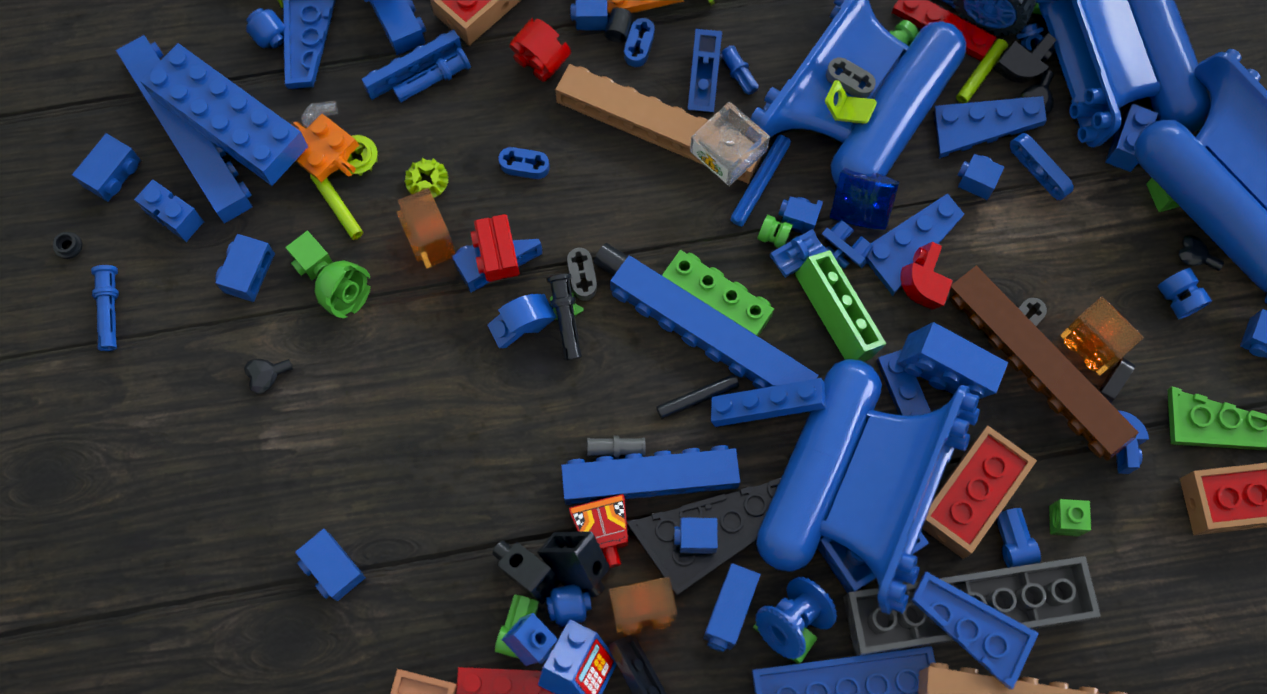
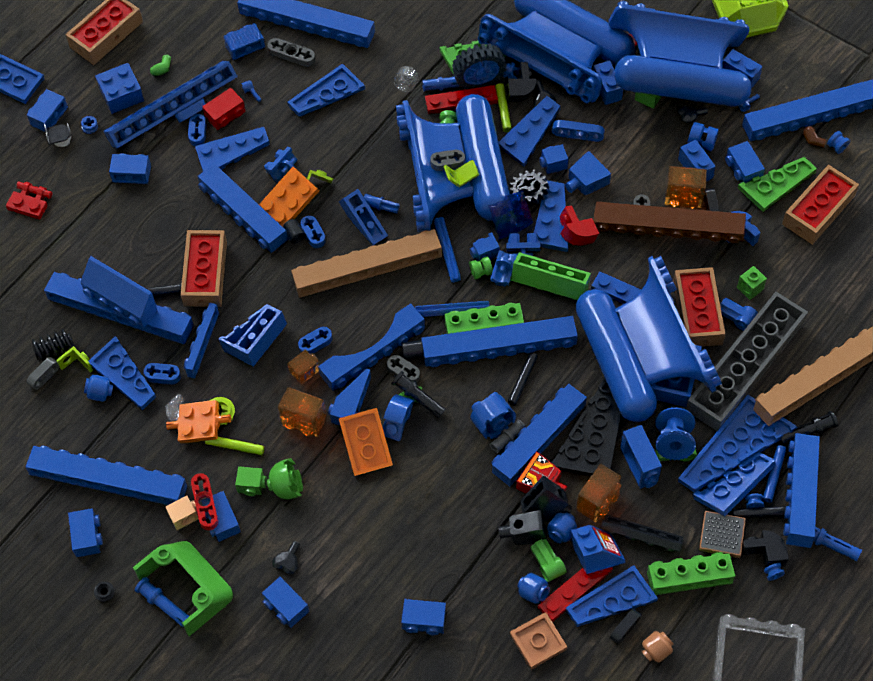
camera: 40 degrees left, 10 degrees down
blue piece [134,179,204,242] -> none
blue brick [140,43,308,186] -> none
blue pin [392,47,471,102] -> none
lime gear [405,158,448,199] -> none
red brick [470,214,520,282] -> none
blue brick [501,613,558,666] -> none
red brick [509,18,571,82] -> none
blue brick [674,518,718,553] -> none
clear brick [690,101,770,186] -> none
blue plate [711,378,825,427] -> none
blue brick [896,322,1008,399] -> none
blue wing [911,572,1039,690] -> none
none -> bright green windscreen [133,541,233,636]
none -> blue beam [144,363,181,384]
none -> light nougat brick [165,496,198,530]
none -> red beam [191,473,218,530]
none -> blue wedge [218,304,287,367]
none -> blue brick [262,577,309,628]
none -> clear orange brick [288,349,319,385]
none -> blue arch [318,303,425,391]
none -> orange plate [339,408,393,476]
none -> blue axle [415,301,489,317]
none -> blue brick [470,392,516,439]
none -> black gear [509,170,549,207]
none -> blue head [518,573,550,604]
none -> blue torso [565,151,611,195]
none -> blue brick [678,140,716,186]
none -> blue brick [725,141,765,183]

